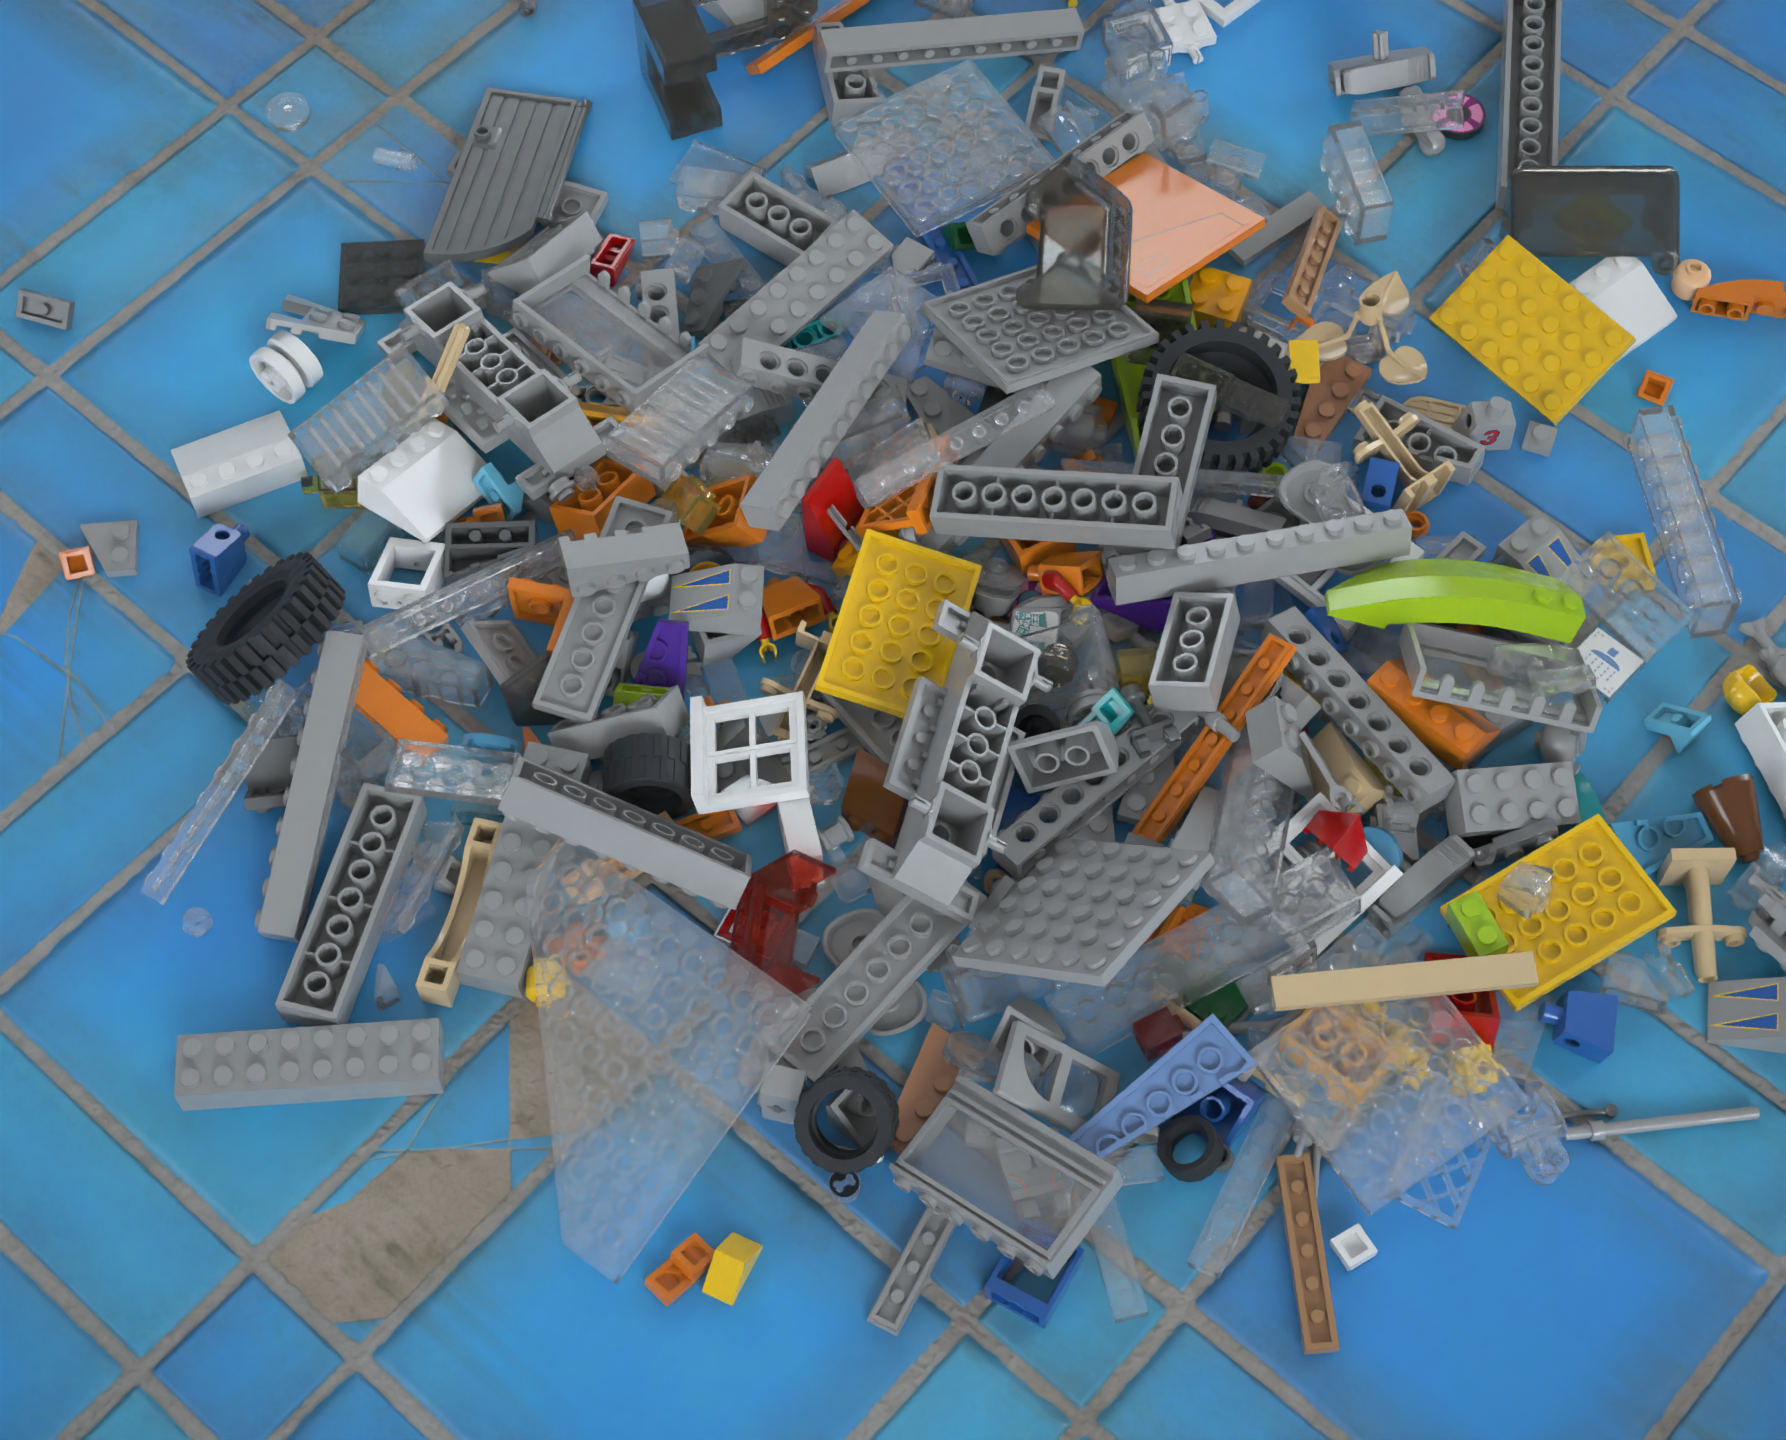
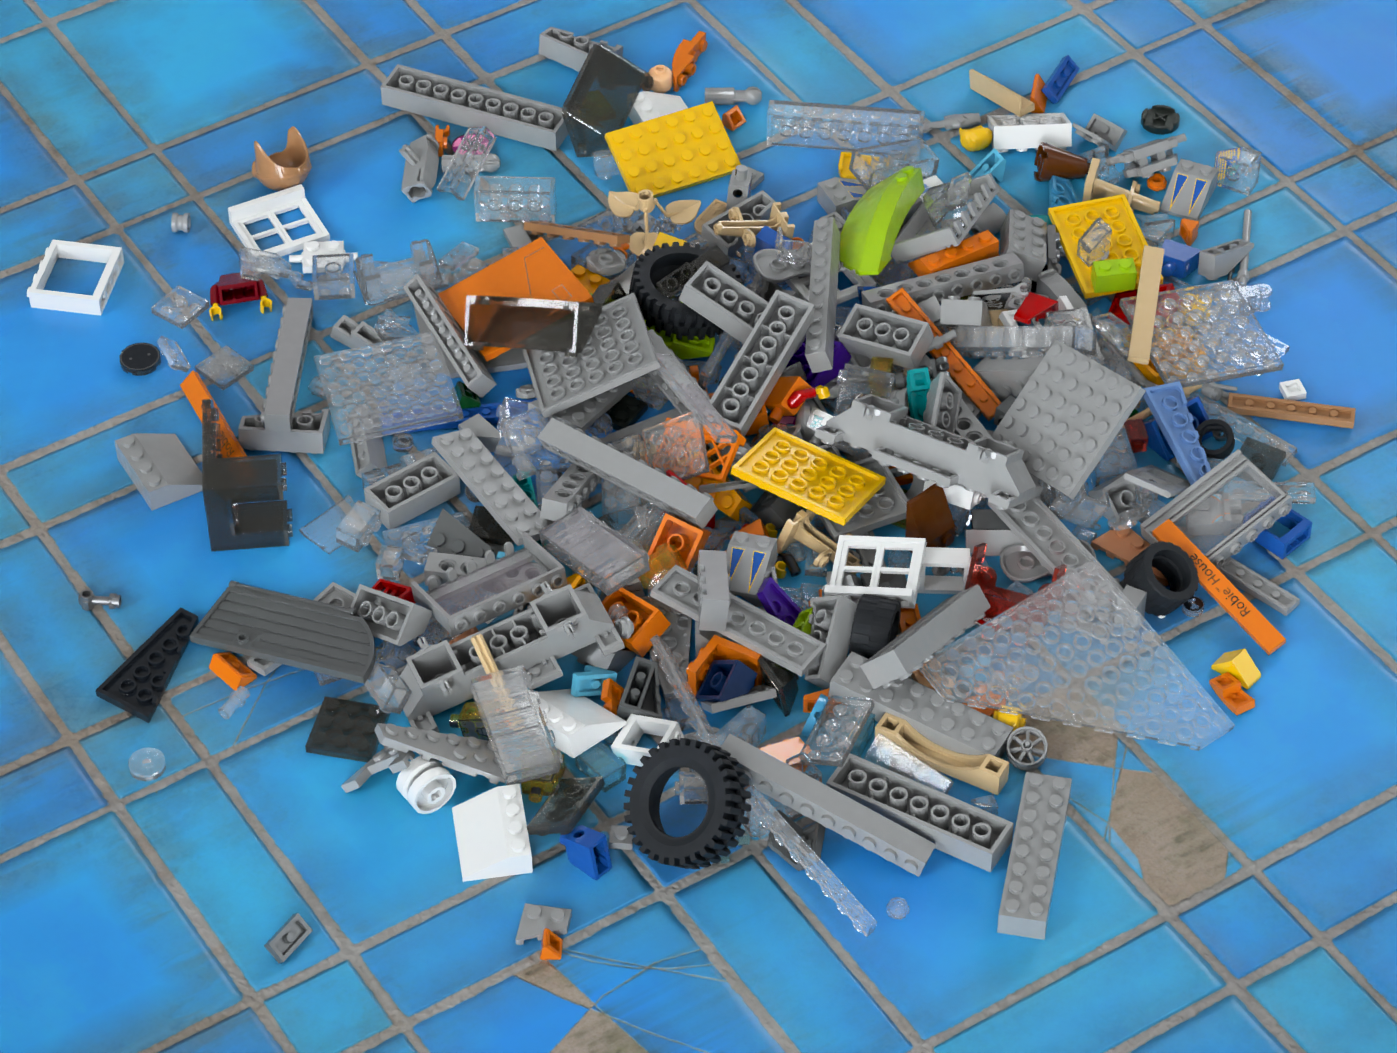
camera: 75 degrees left, 15 degrees down
none -> black wing [96,607,199,723]
none -> orange slope [209,652,257,691]
none -> light grey wing [374,723,520,785]
none -> clear tile [392,433,414,453]
none -> orange plate [435,125,450,157]
none -> clear smoke plate [527,776,605,836]
none -> light grey wedge [539,27,623,81]
none -> light grey tile [586,248,626,275]
none -> dark blue slope [695,660,758,702]
none -> light grey piece [705,86,762,105]
none -> black arm [775,553,801,577]
none -> light grey wheel [1006,726,1048,771]
none -> orange plate [1147,173,1167,191]
none -> orange tile [1152,519,1286,655]
none -> orange slope [1179,218,1199,246]
none -> light grey slope [1198,239,1254,280]
none -> clear smoke plate [1236,437,1286,487]

